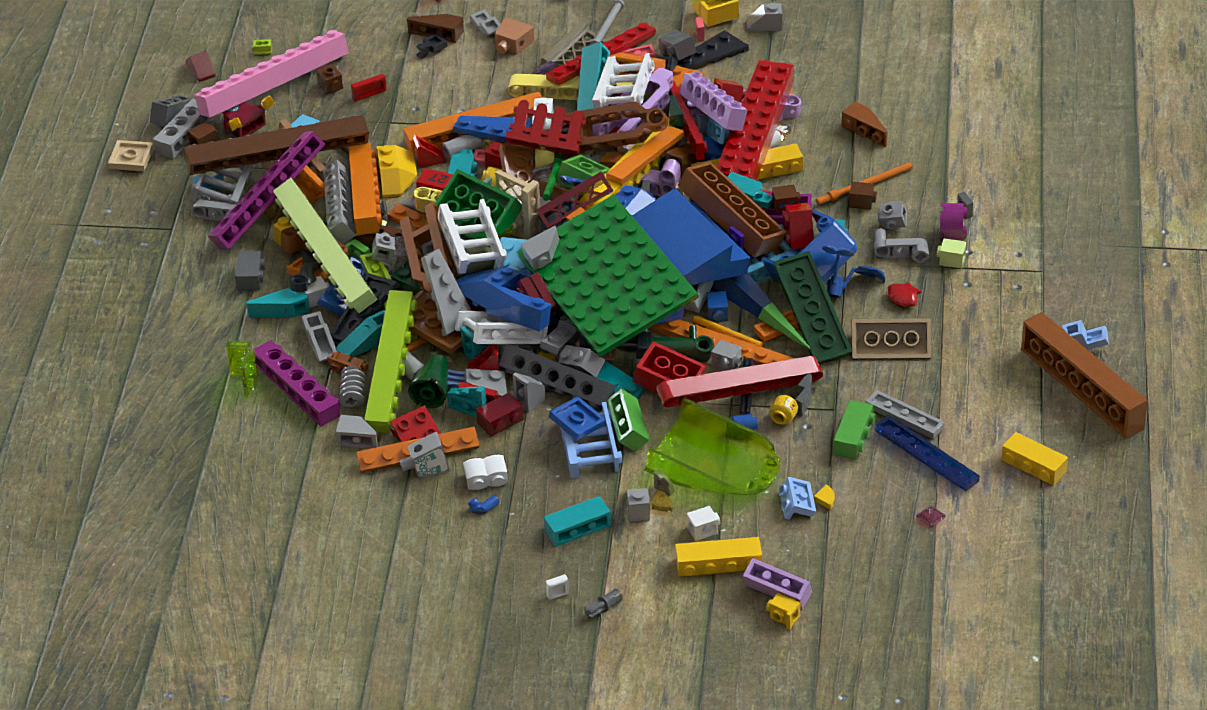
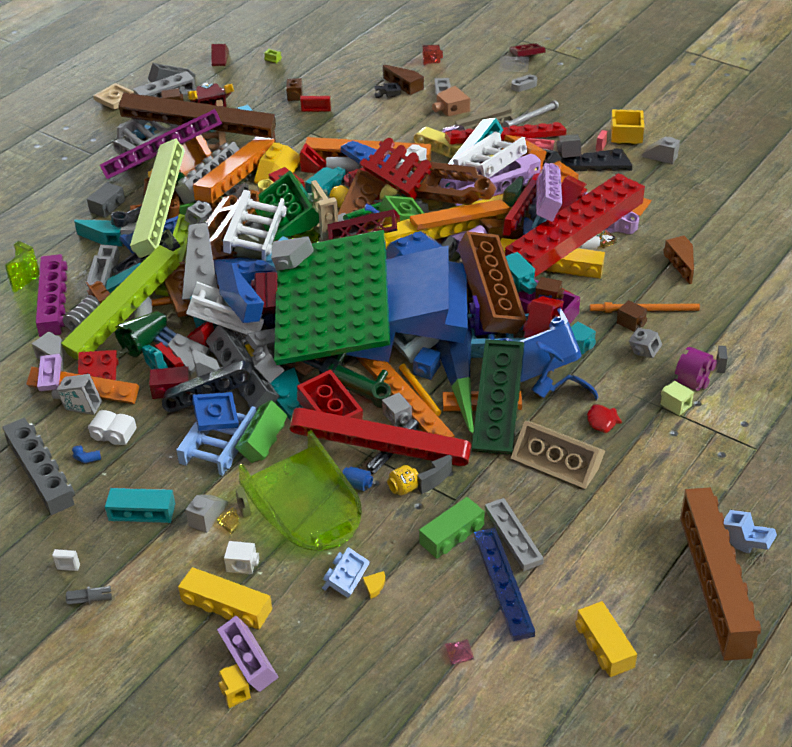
camera: 30 degrees right, 0 degrees up
bright pink brick [195,30,349,118] -> none
light grey beam [873,229,929,263] -> none
none -> dark grey brick [2,417,75,515]
none -> lavender plate [37,354,62,391]
none -> black beam [162,360,252,412]

